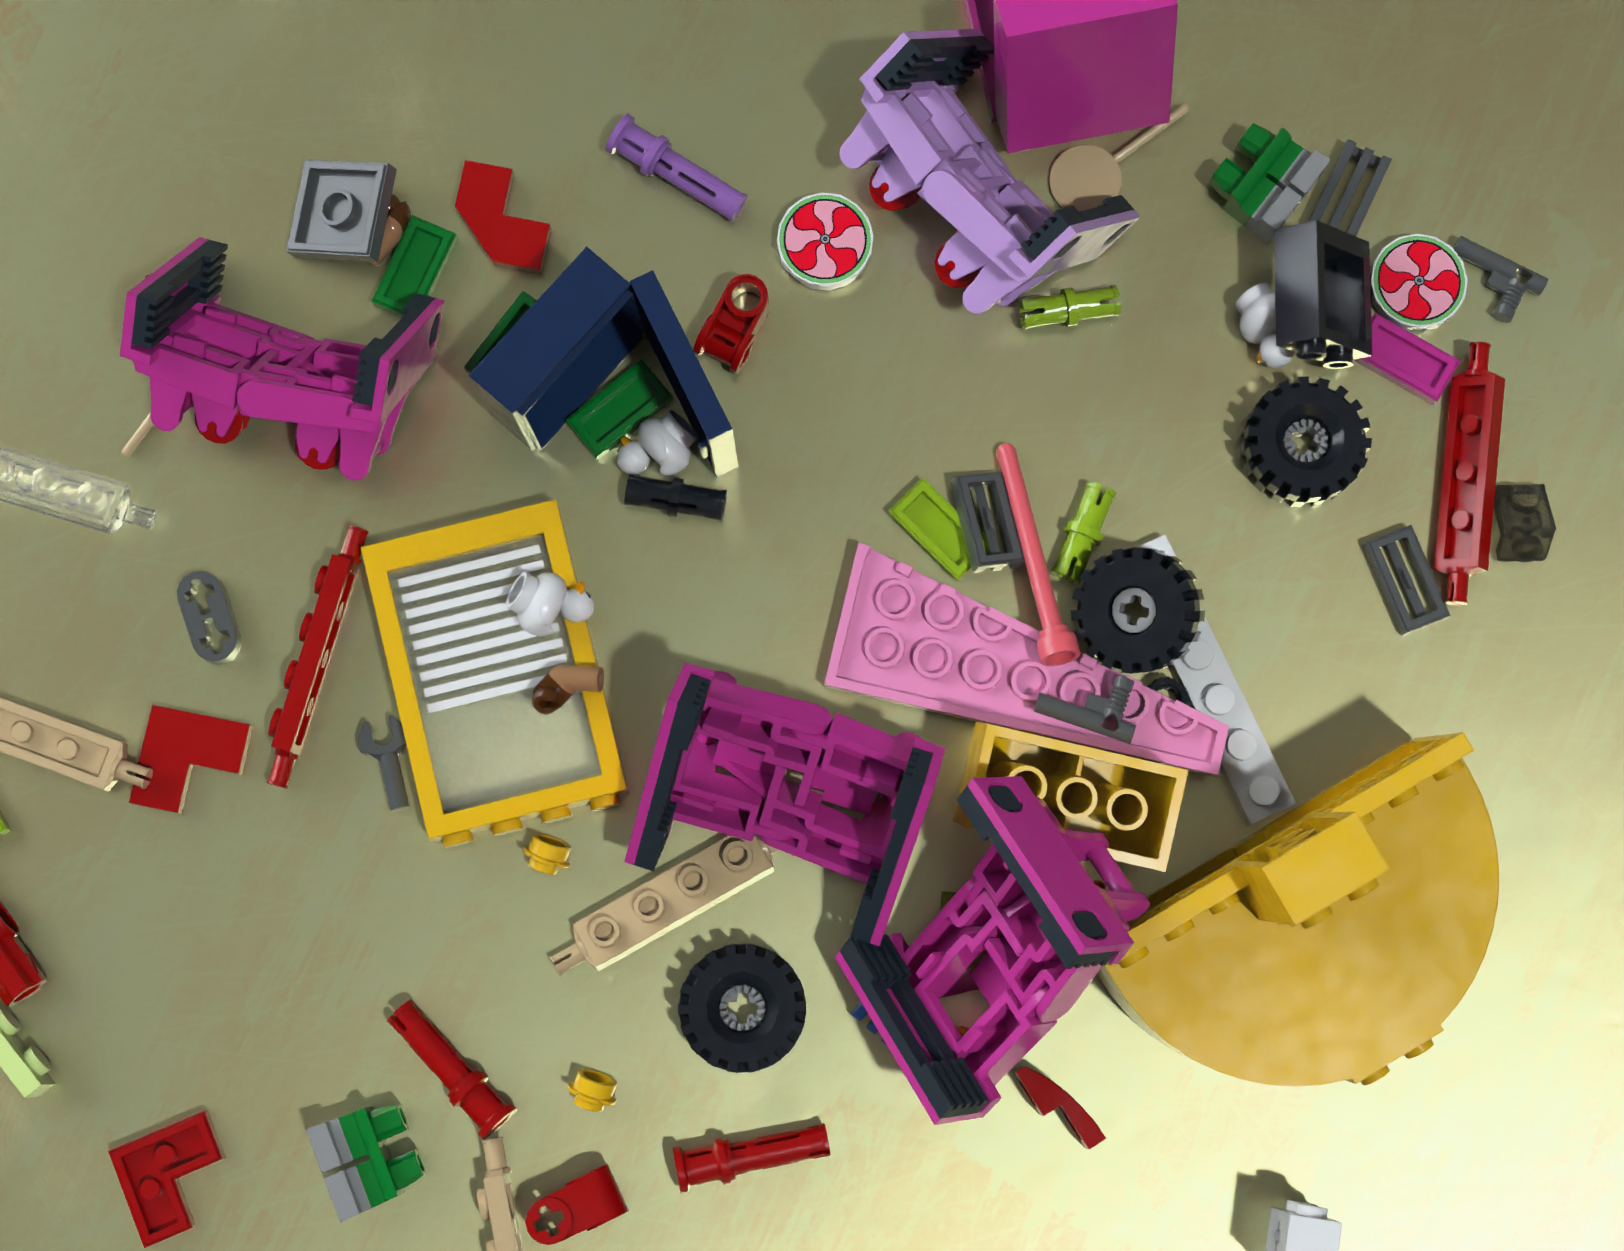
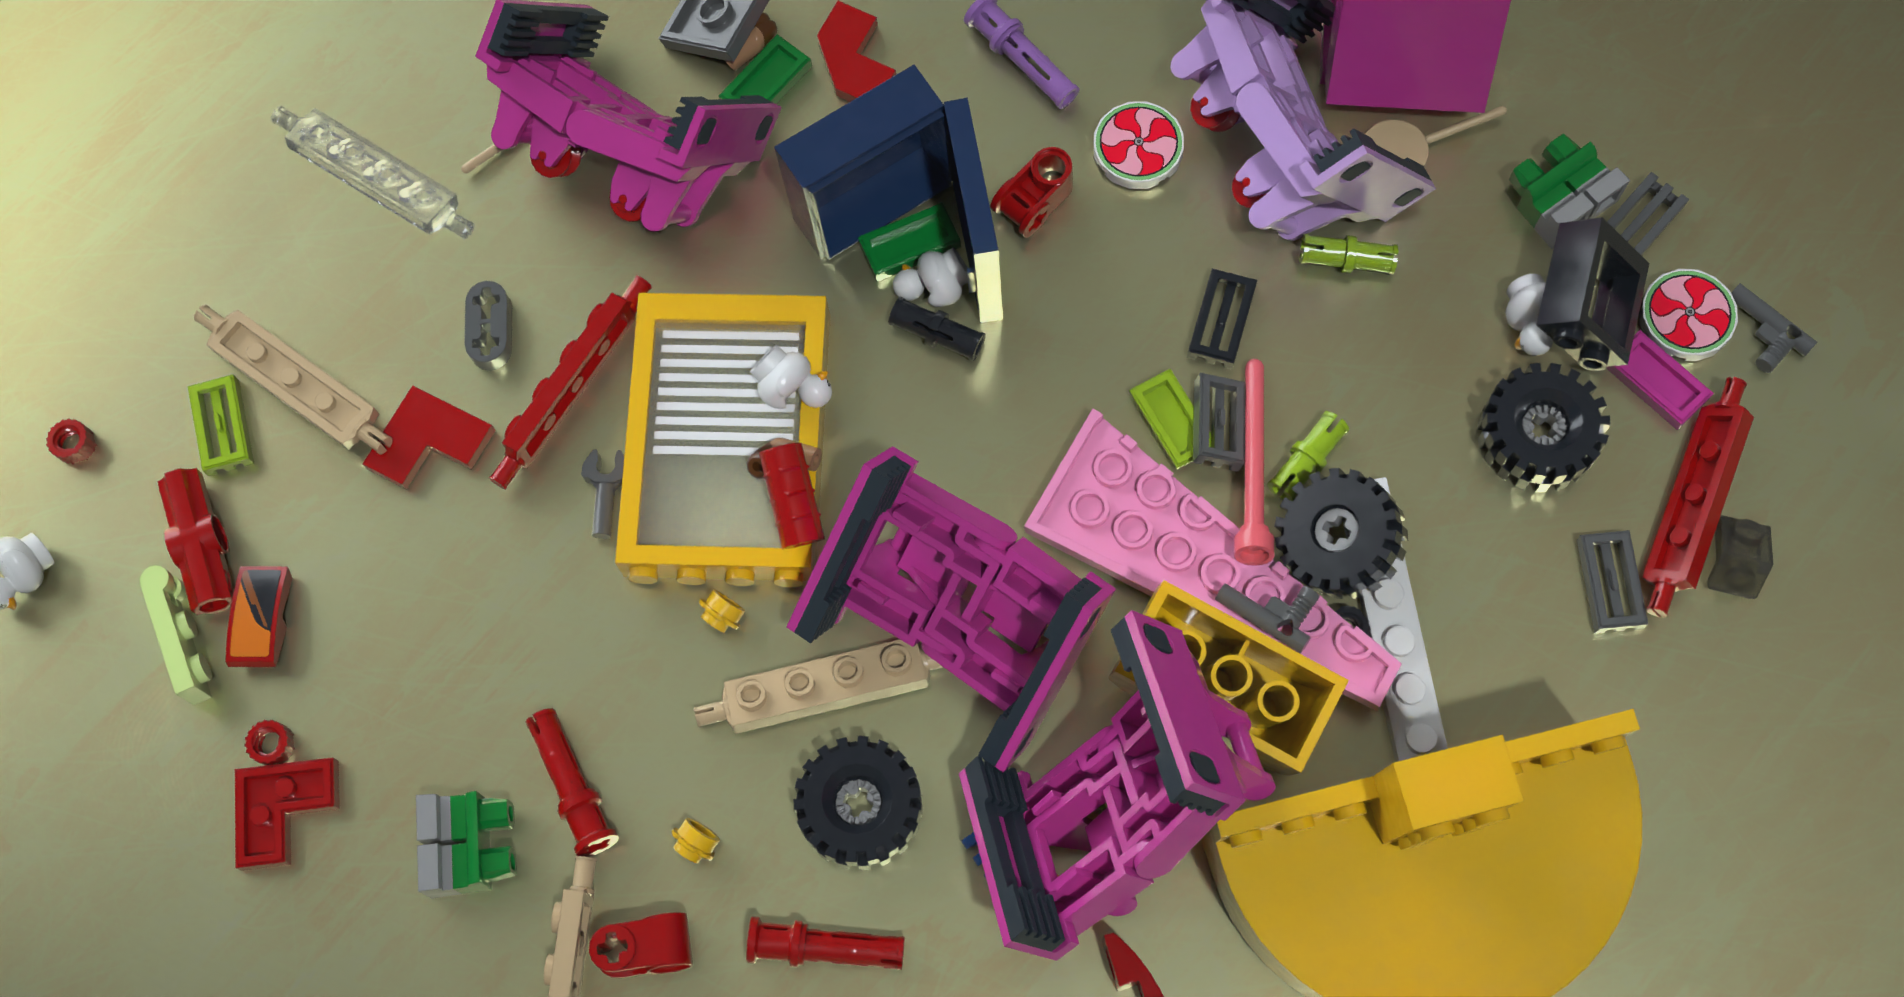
camera: 25 degrees right, 10 degrees down
none -> slope [225,566,293,667]
none -> red axle [244,720,295,766]
none -> red axle [759,443,825,550]
none -> black tile [1187,268,1257,370]

